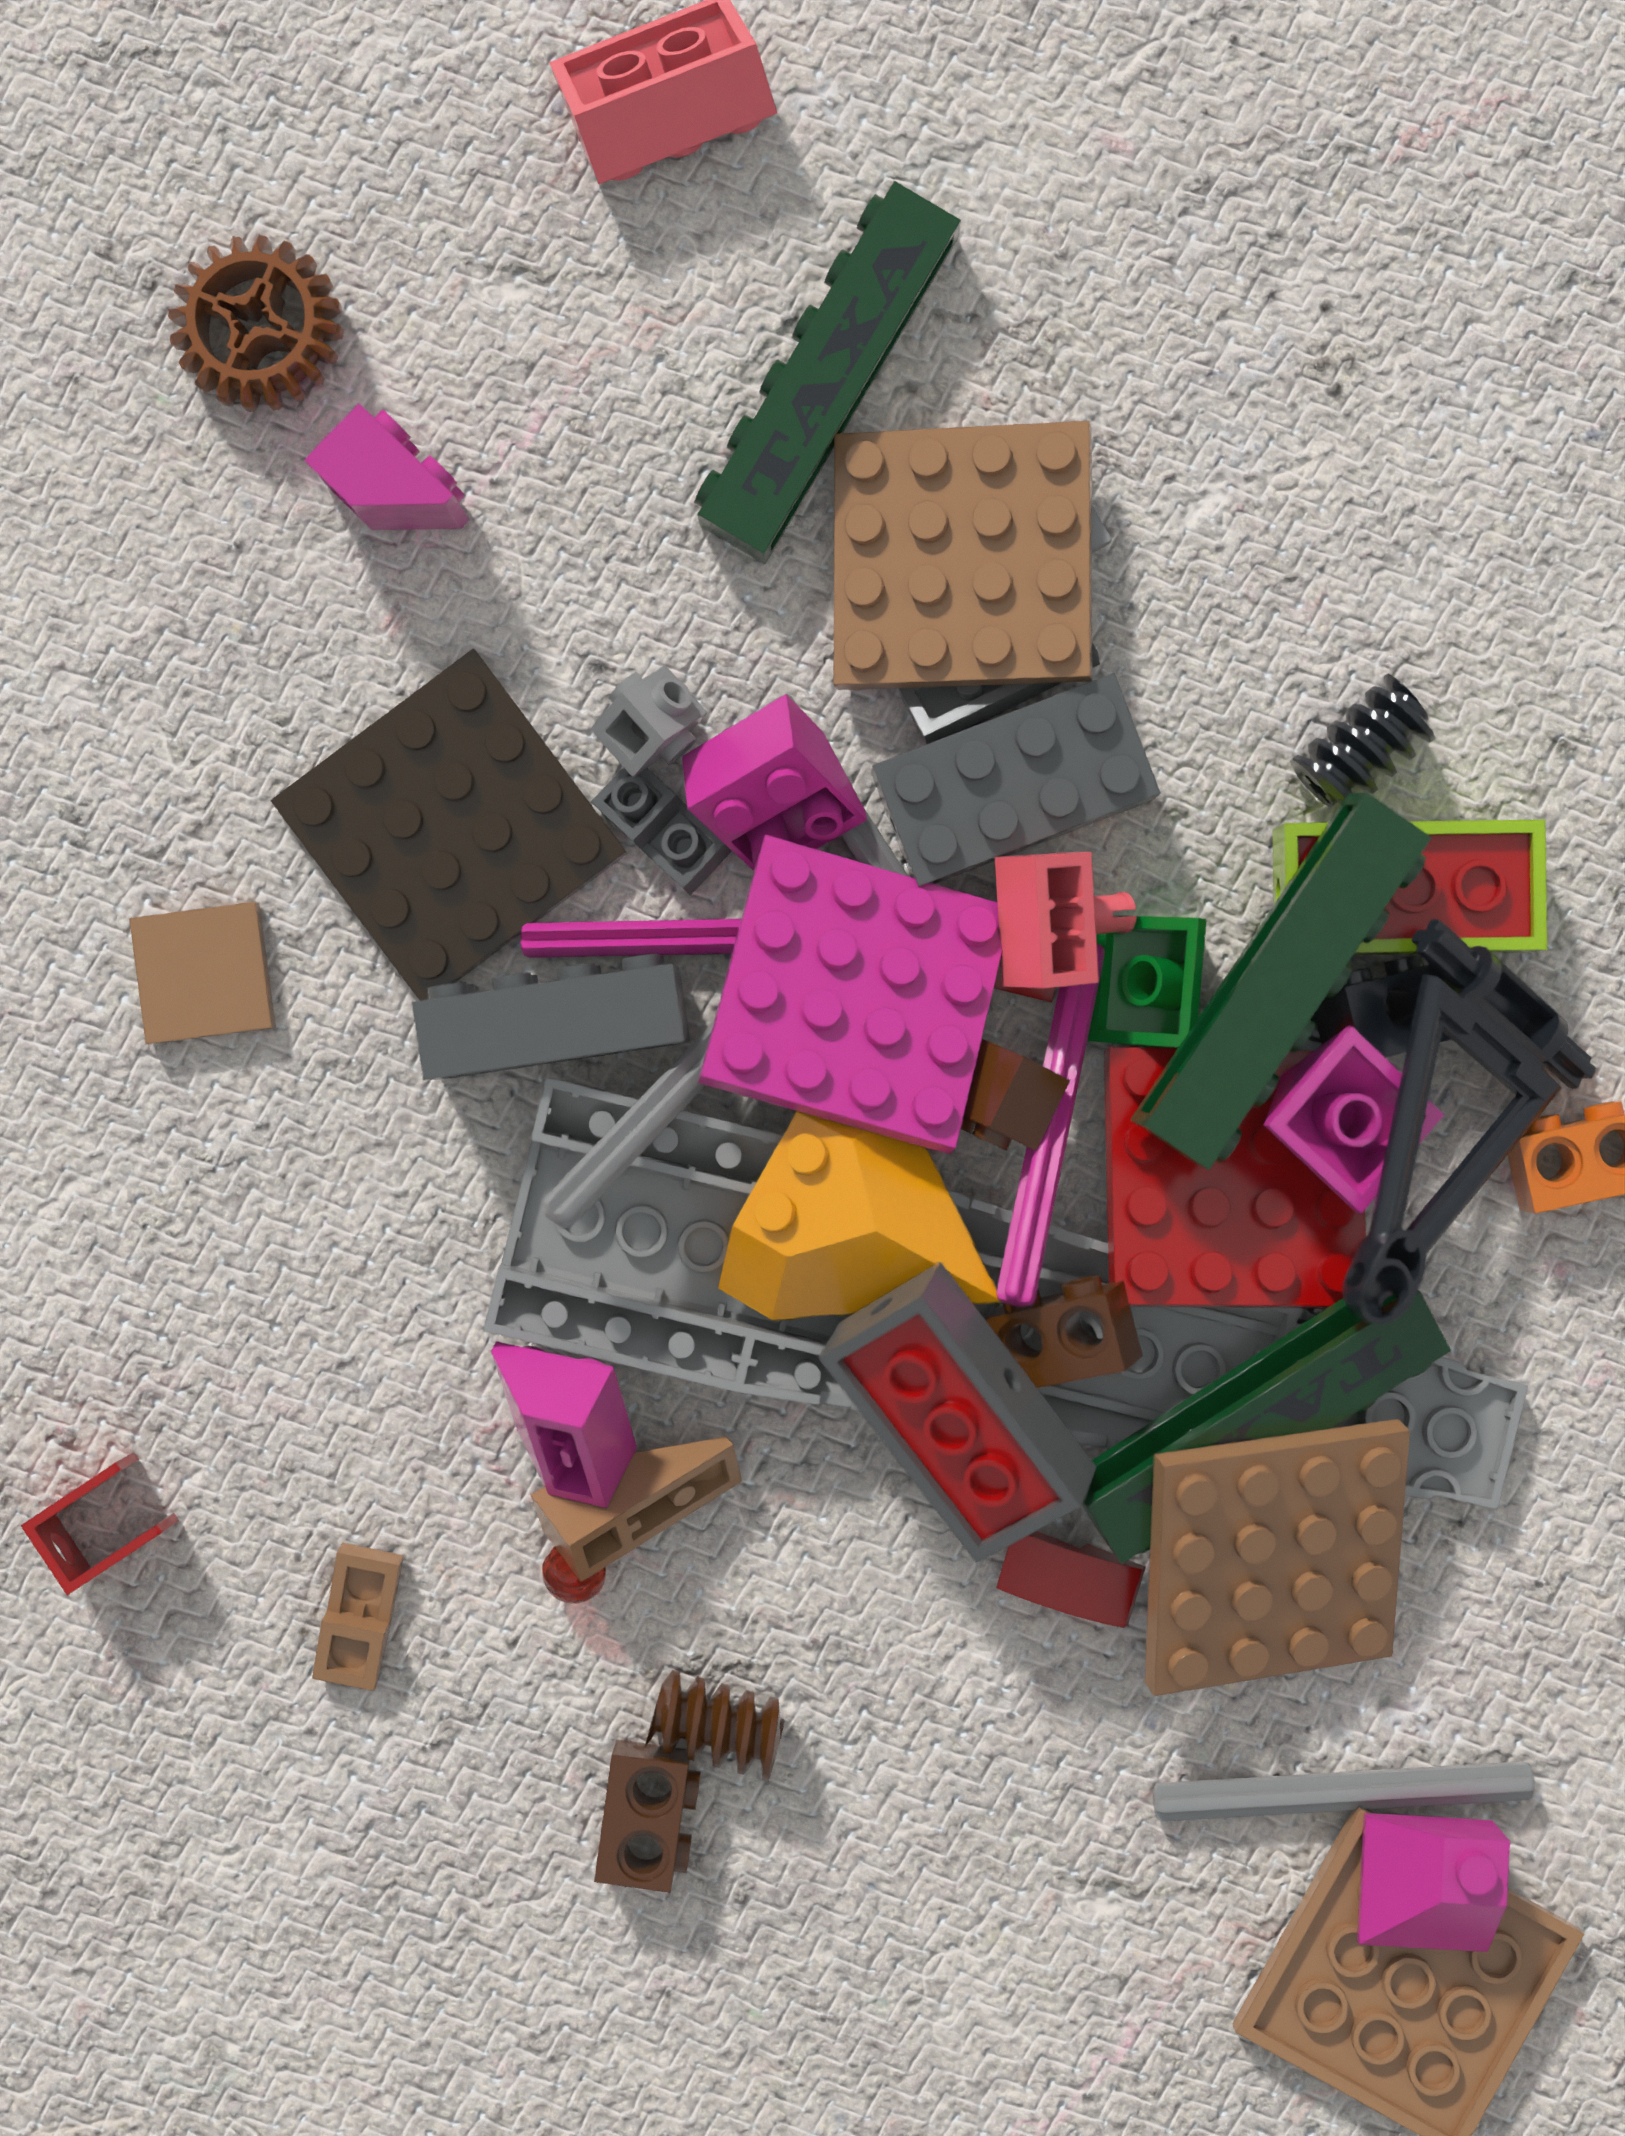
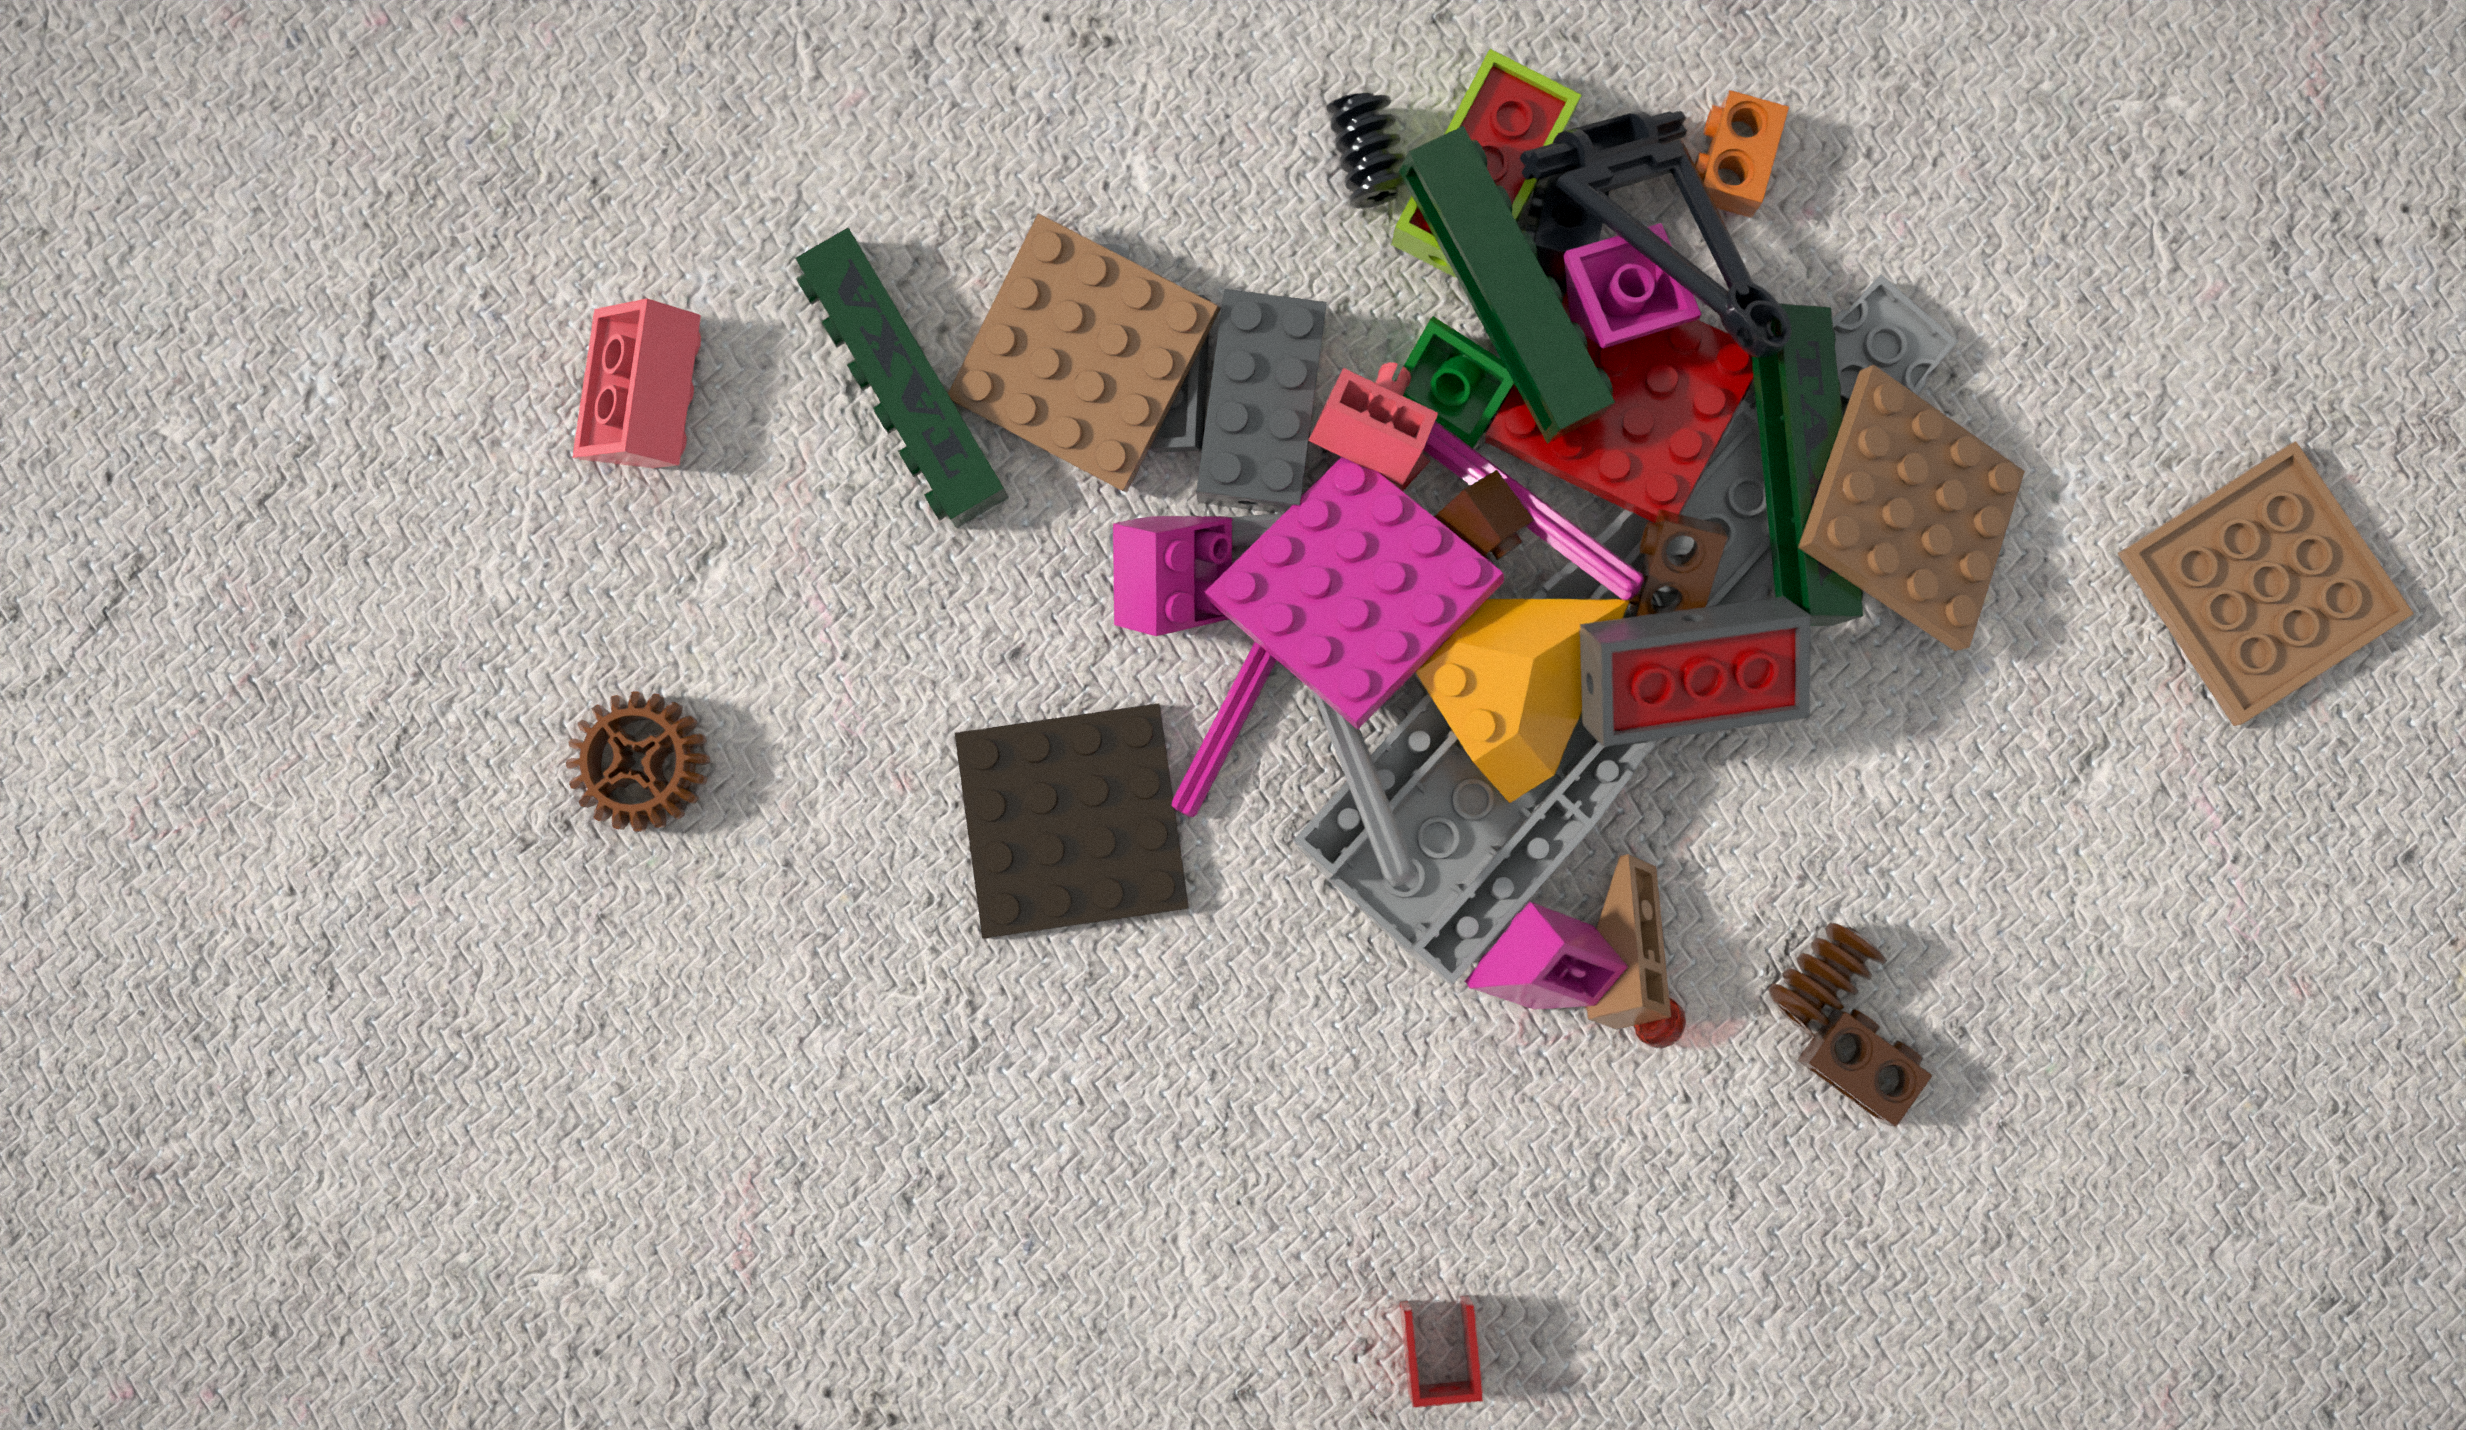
camera: 60 degrees left, 5 degrees down
medium nougat tile [129,901,276,1044] -> none
dark pink slope [304,403,470,530] -> none
medium nougat slope [312,1543,404,1691] -> none
dark grey brick [412,953,691,1080] -> none
light grey brick [590,665,708,777] -> none
dark grey slope [591,767,732,896] -> none
red slope [996,1531,1146,1628] -> none
light grey axle [1153,1761,1535,1822] -> none
dark pink slope [1357,1813,1510,1952] -> none

